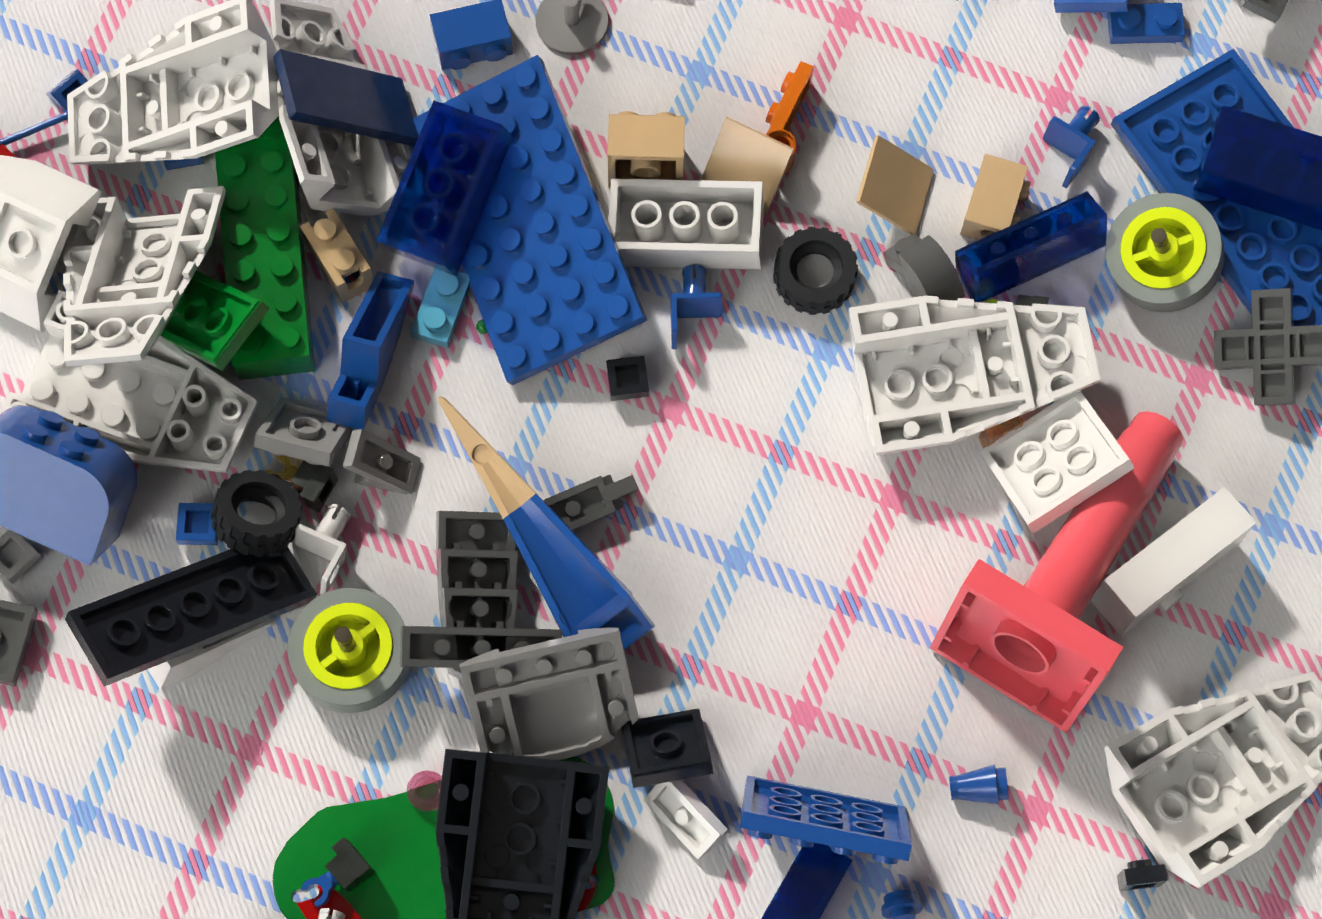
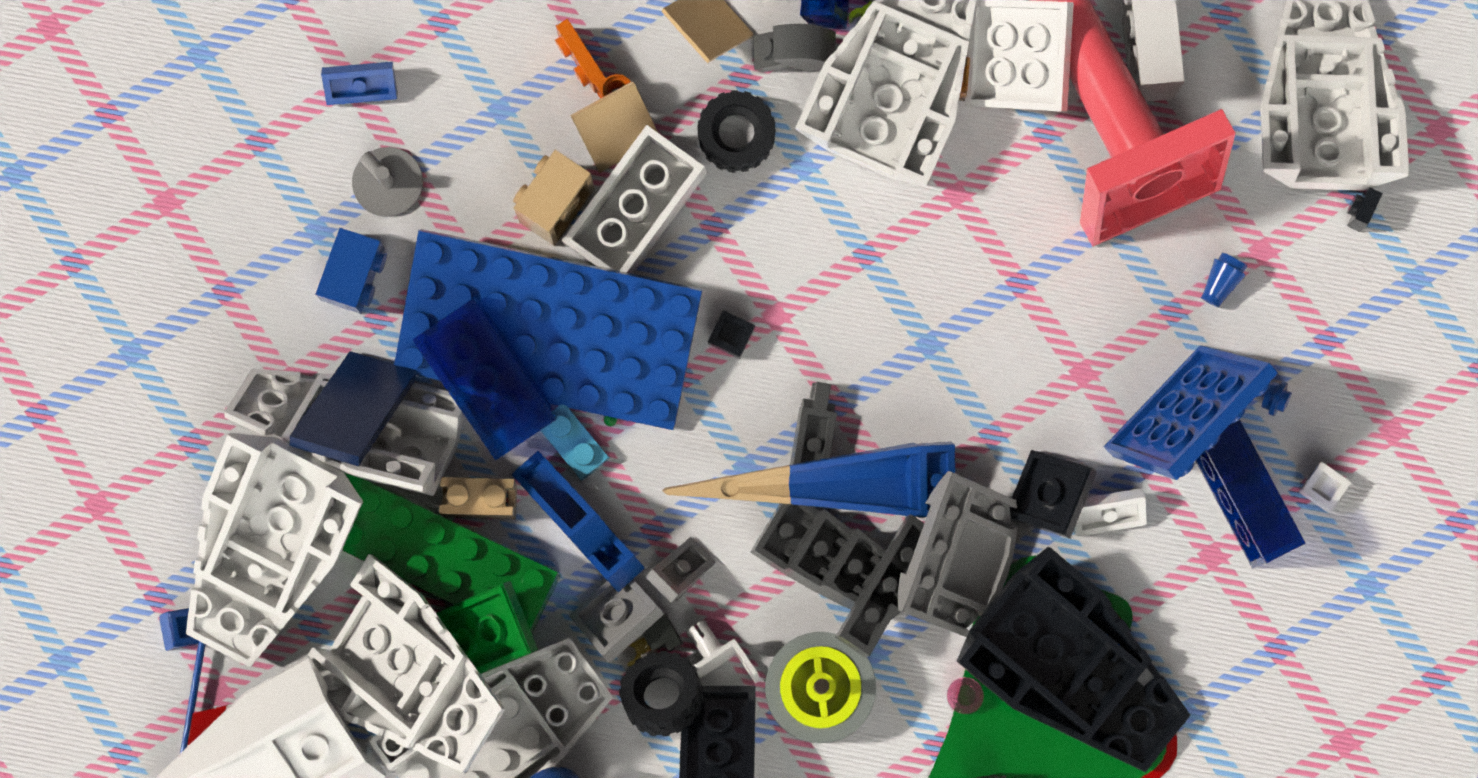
camera: 55 degrees left, 10 degrees up
blue plate [176,503,218,545] -> none
blue bracket [670,265,722,349] -> none

